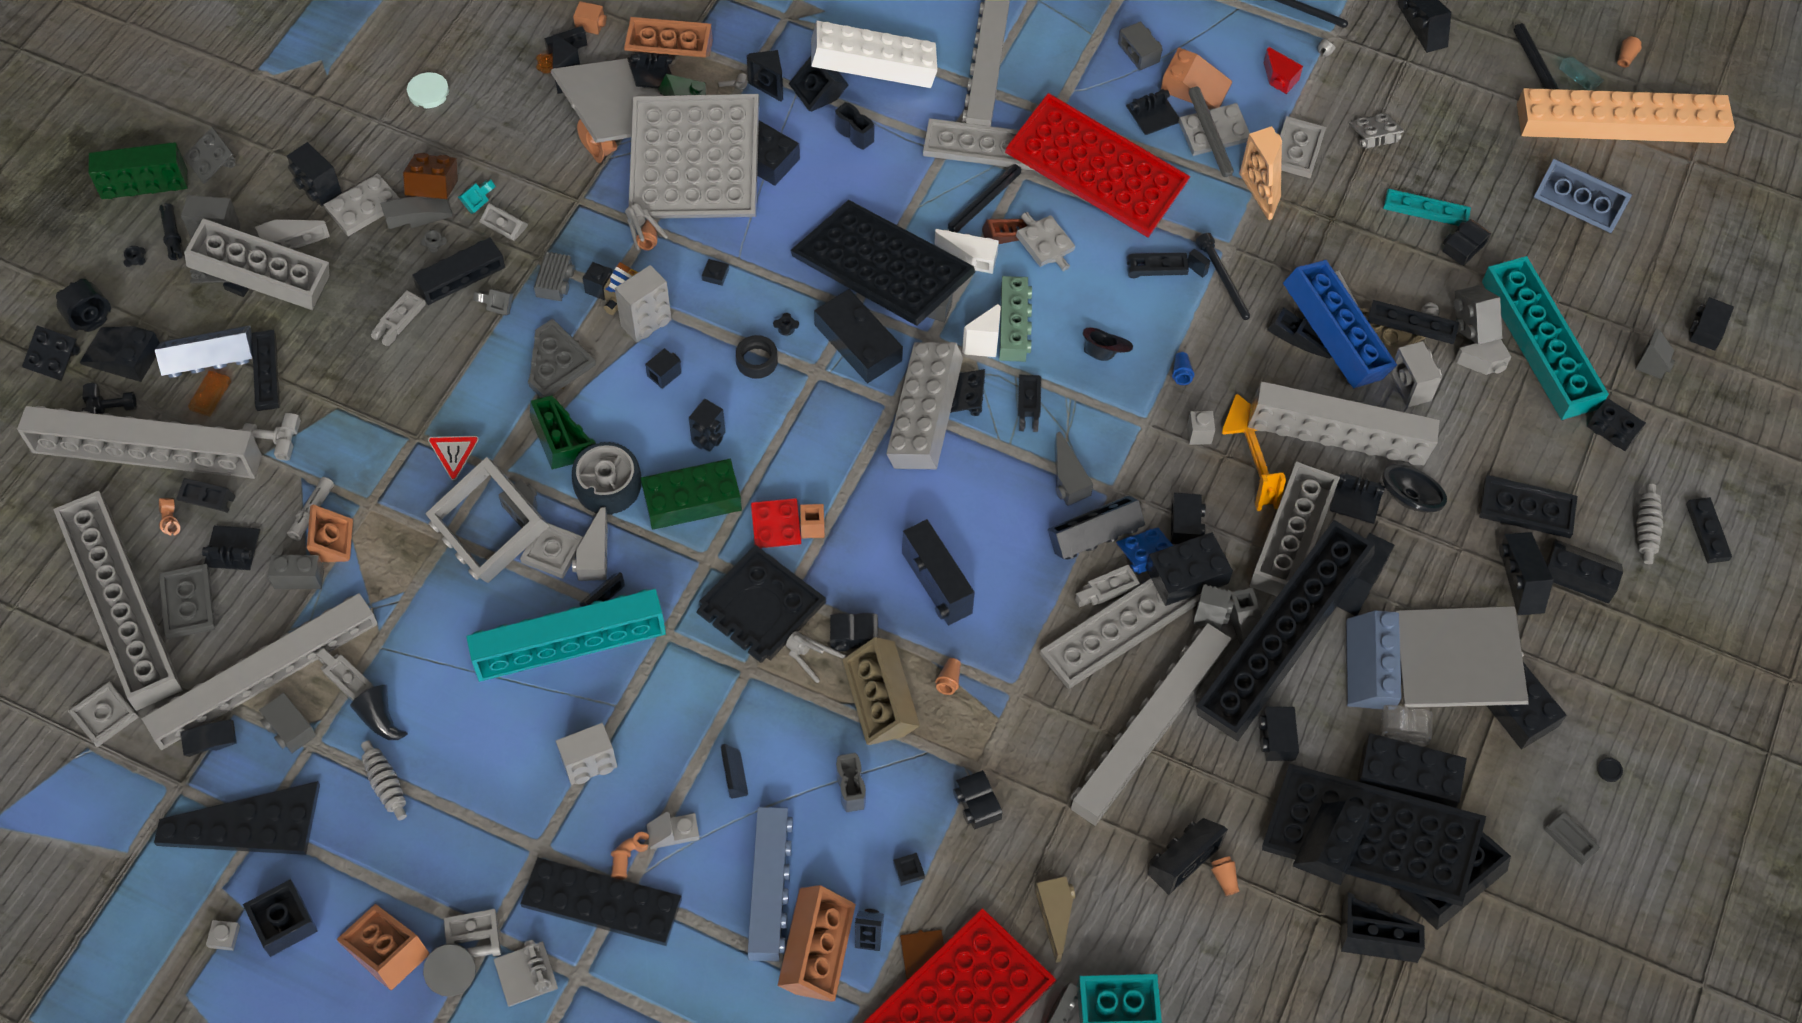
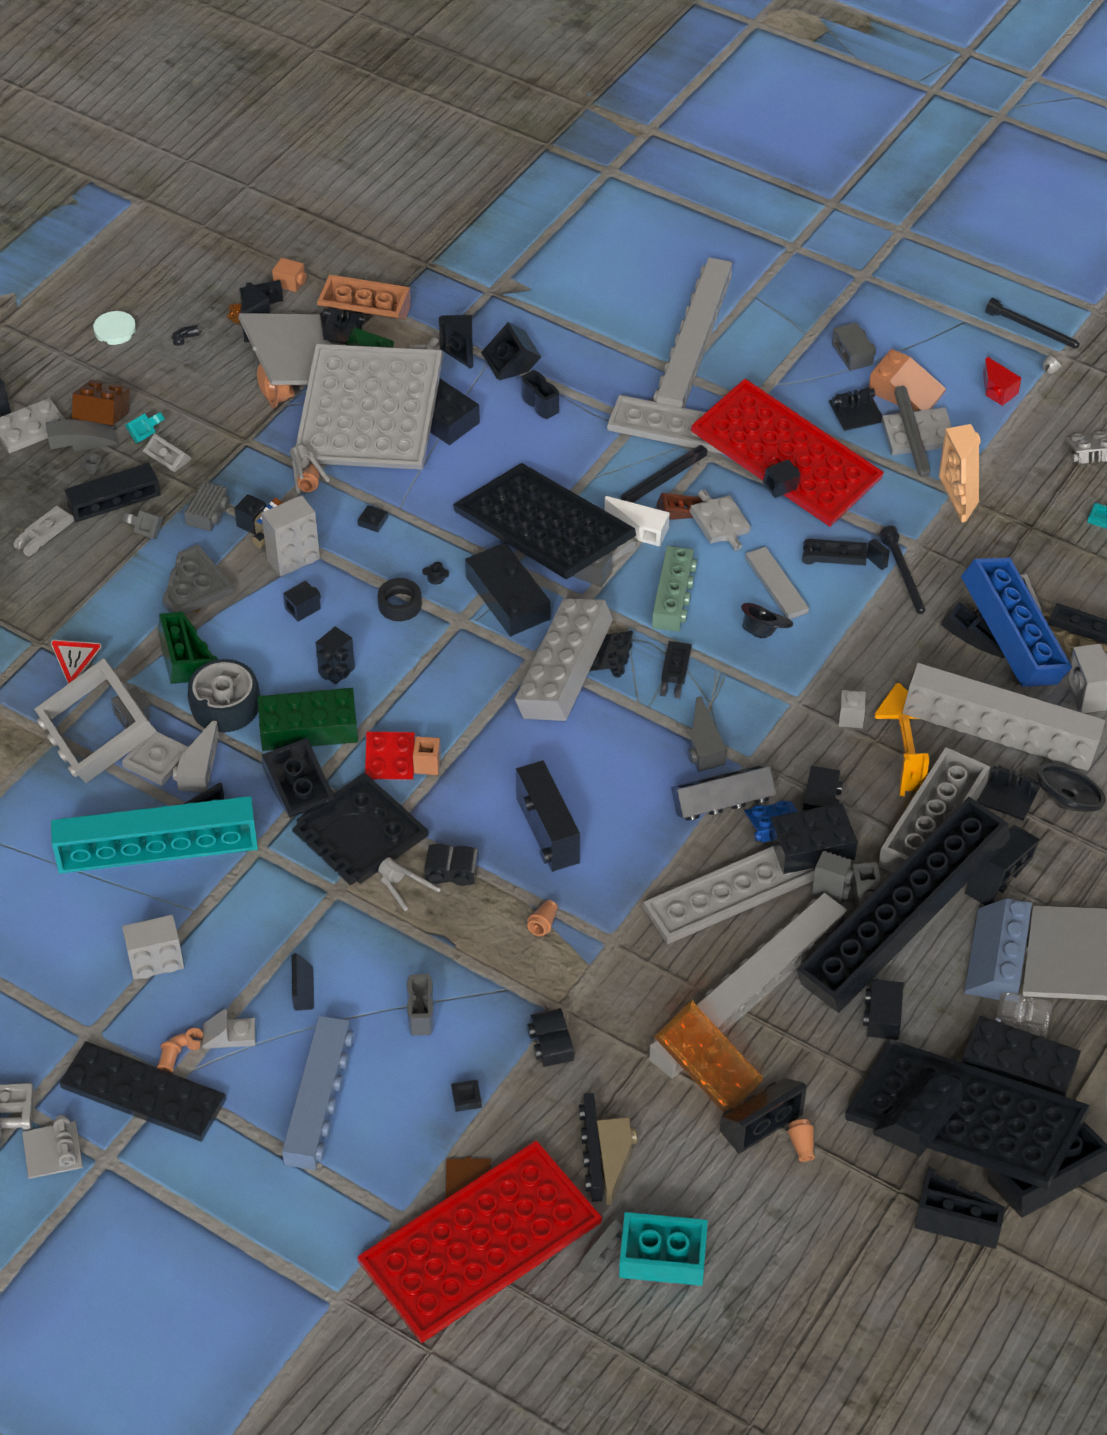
camera: 10 degrees right, 10 degrees down
nougat slope [777,885,856,1002] -> none
white brick [811,21,937,88] -> none
dark tan slope [842,637,920,745] -> none
black slope [855,909,884,951] -> none
white slope [962,304,1001,357] -> none
light grey hinge [1075,565,1140,607] -> none
blue cone [1172,352,1194,385] -> none
light grey plate [1280,116,1326,178] -> none
none -> black arm [171,325,199,346]
none -> black slope [262,738,335,818]
none -> black plate [579,1093,603,1202]
none -> clear orange plate [654,1001,764,1113]
none -> light grey tile [745,547,809,619]
none -> black brick [763,459,801,498]

